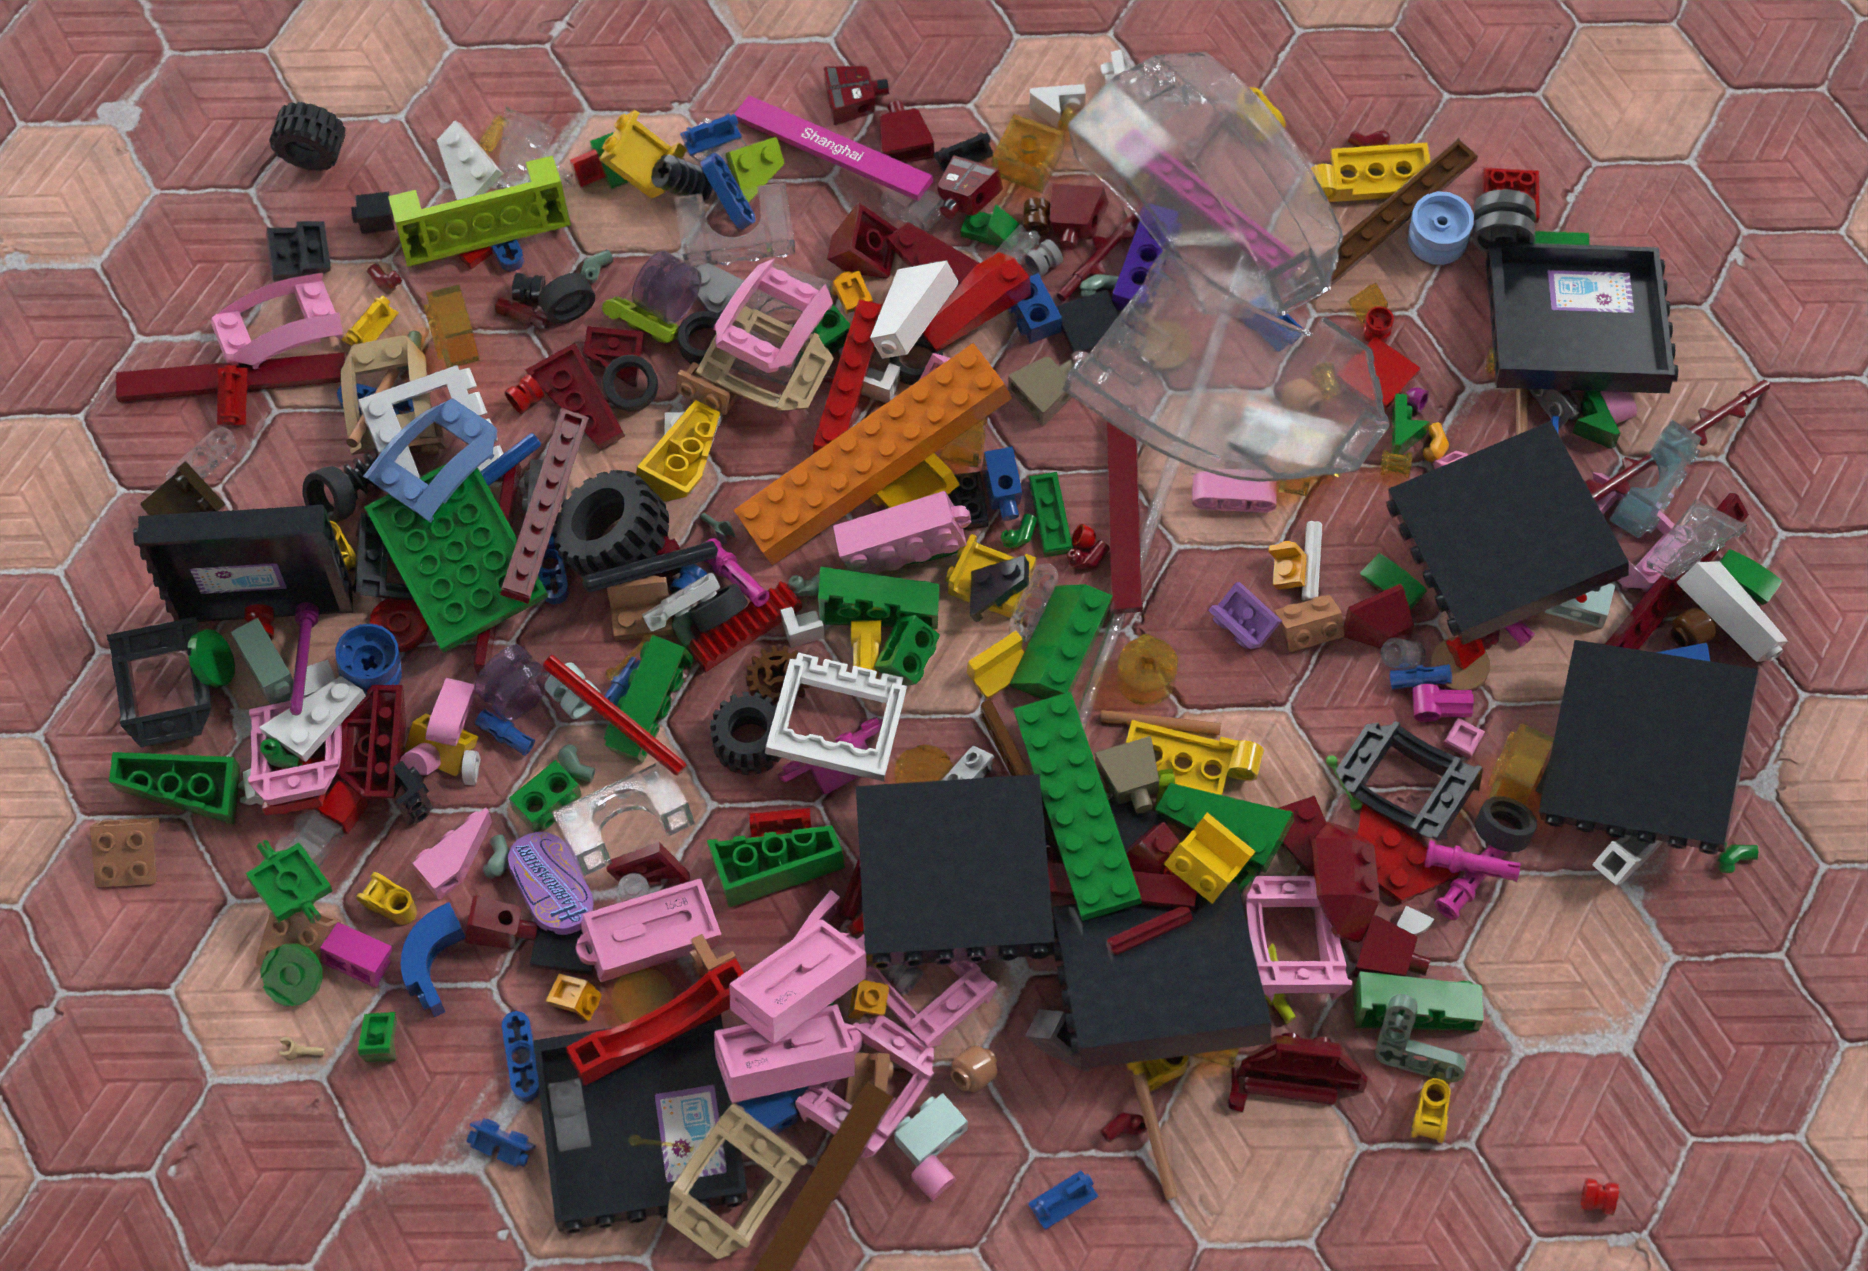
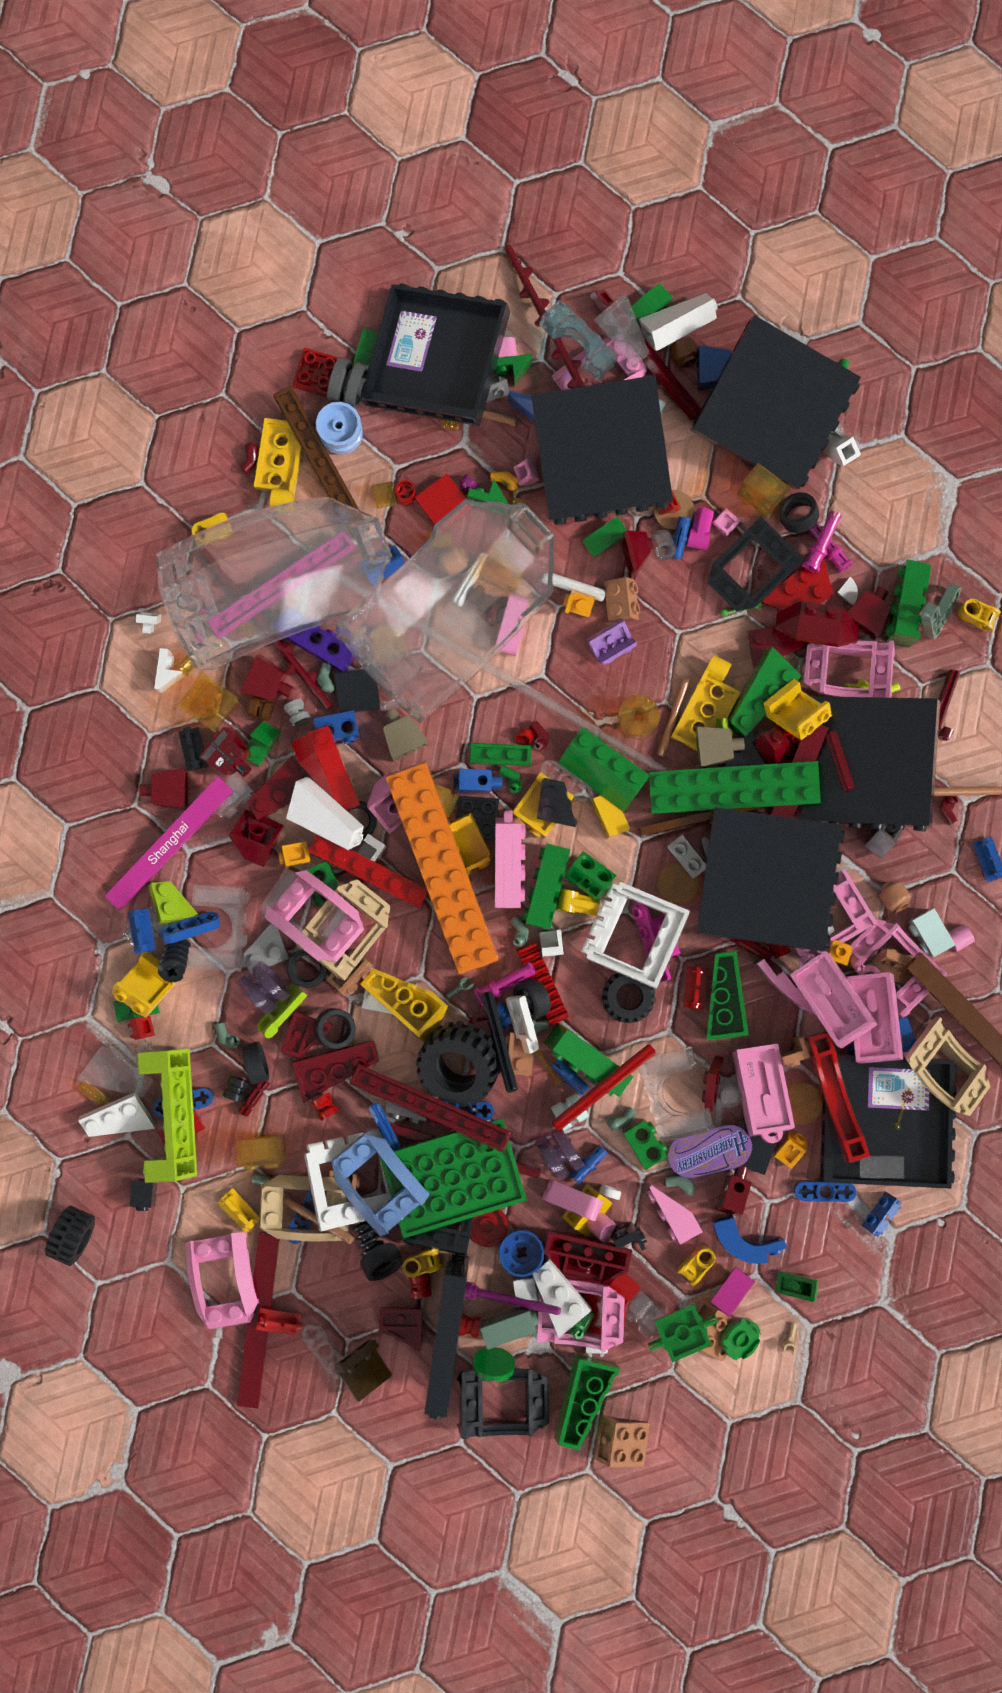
camera: 80 degrees left, 20 degrees up
black slope [266,221,331,281] -> none
dark red arm [367,263,402,291] -> none
reddish brown gear [746,645,810,705] -> none
dark red torso [824,66,889,125] -> none
clear hinge [992,224,1040,264] -> none
dark red tile [1107,407,1143,614] -> none
dark red wedge [1239,1033,1368,1093] -> none

